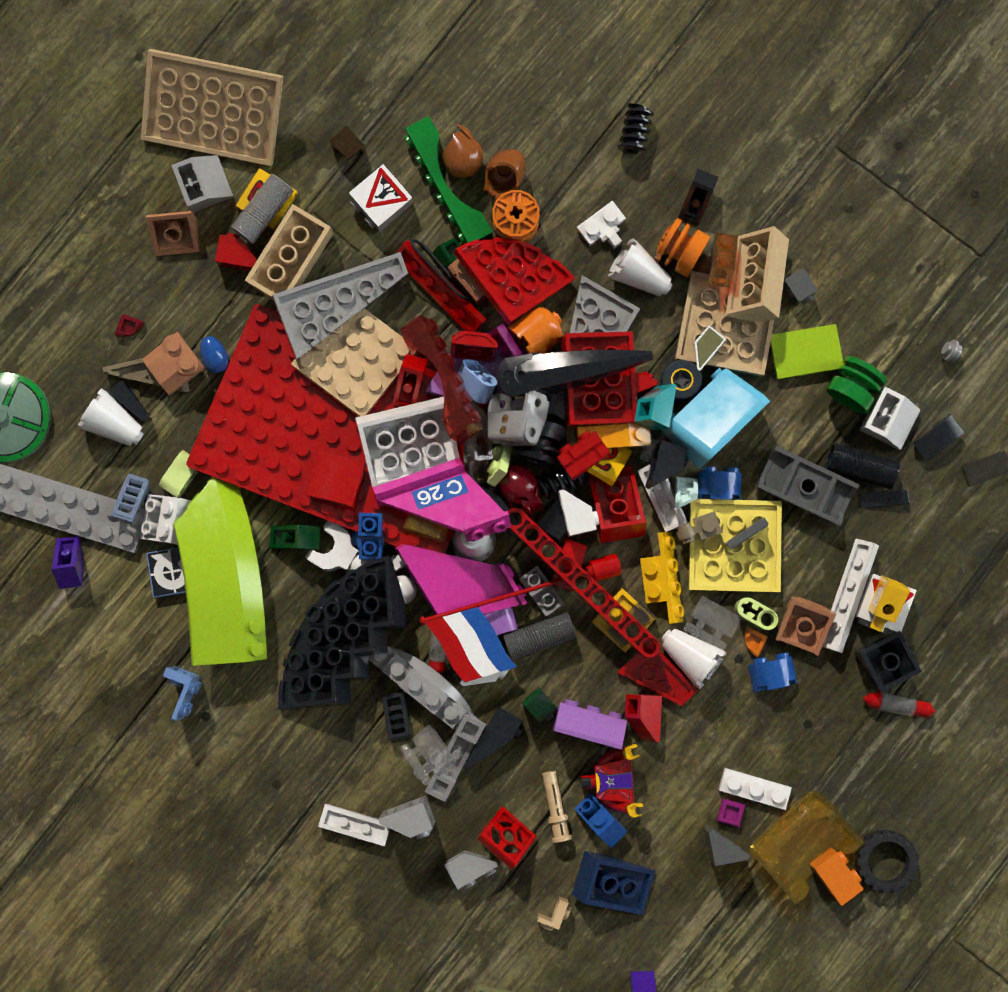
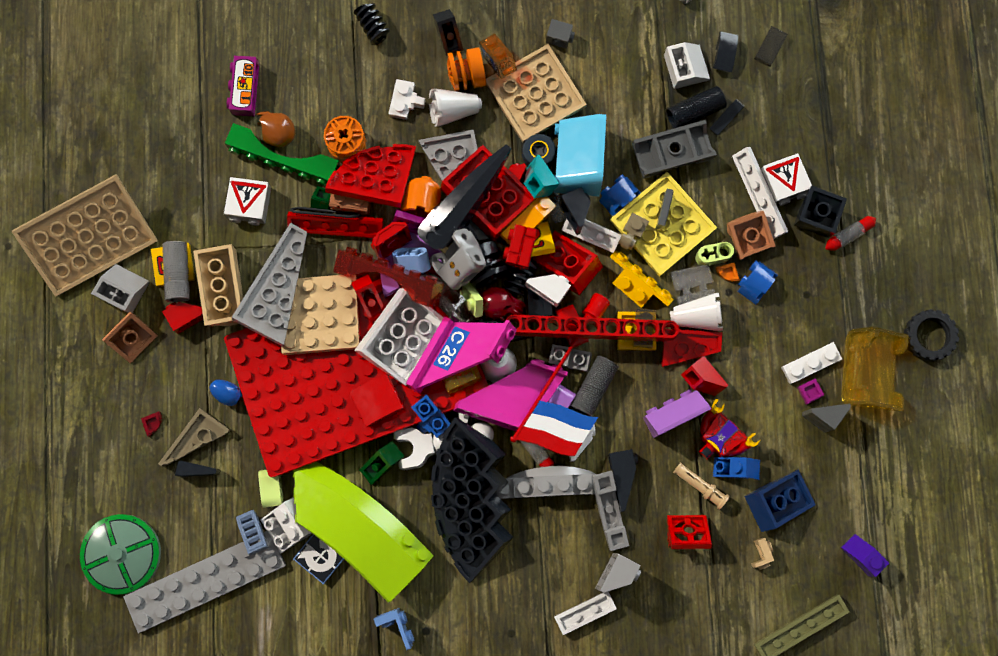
camera: 45 degrees left, 5 degrees down
dark purple slope [52,536,84,589] -> none
white cone [77,388,144,446] -> none
nougat slope [142,332,206,396] -> none
dark brown panel [330,126,366,160] -> none
black slope [382,692,413,743] -> none
clear plate [400,725,456,785] -> none
light grey slope [444,850,498,890] -> none
dark orange helmet [483,149,526,200] -> none
dark green slope [522,686,557,723] -> none
light aqua tile [674,477,698,509] -> none
olive tile [694,325,726,371] -> none
tan slope [726,226,789,322] -> none
lime tile [770,324,844,380] -> none
orange brick [809,848,864,906] -> none
green wheel [826,356,888,414] -> none
yellow torso [869,575,911,632] -> none
none -> brick [227,56,259,117]

